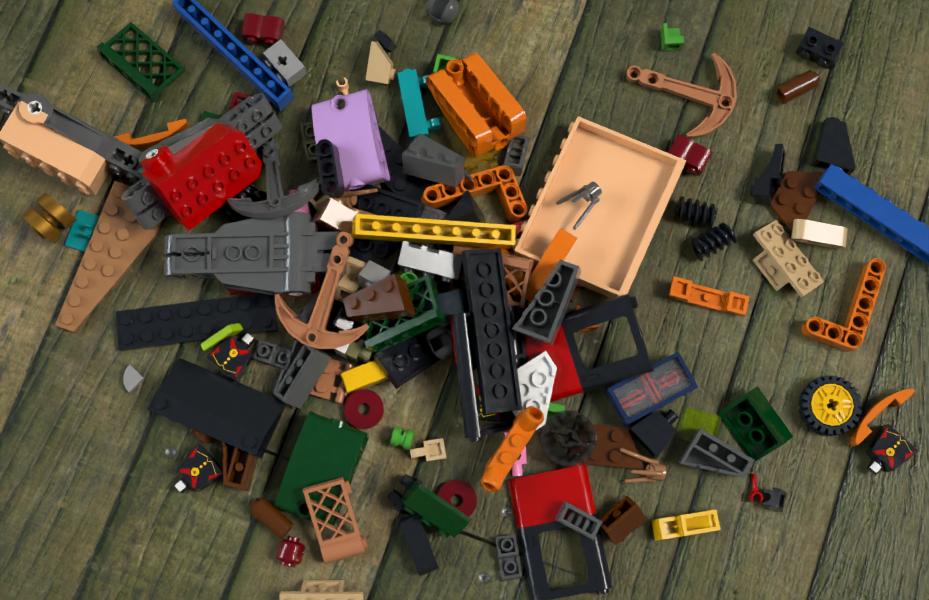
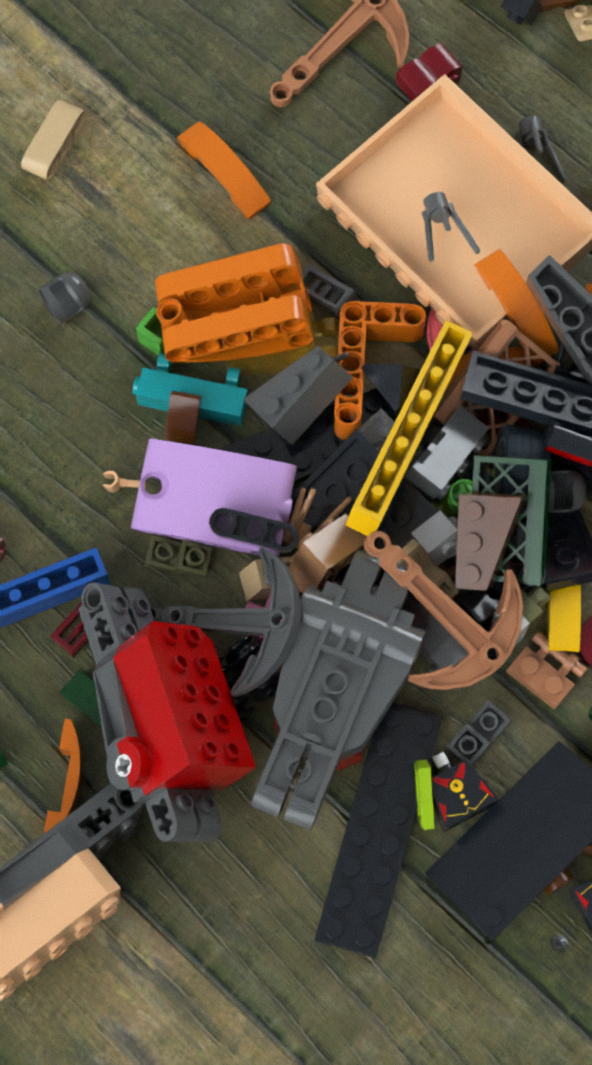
camera: 65 degrees left, 5 degrees down
pearl gold wheel [22,192,77,244] -> none
medium nougat wing [55,181,164,333] -> none
teal piece [65,210,100,252] -> none
light grey tile [123,364,145,393] -> none
light grey brick [263,39,307,87] -> none
dark grey wedge [273,337,332,409] -> none
tan slope [365,41,396,84] -> none
black tile [374,30,398,52] -> none
bright green panel [660,23,684,52] -> none
black piece [674,196,718,229] -> none
black piece [692,223,736,262] -> none
none -> reddish brown tile [164,390,202,445]
none -> orange slope [177,121,271,220]
none -> dark grey plant [515,116,566,182]

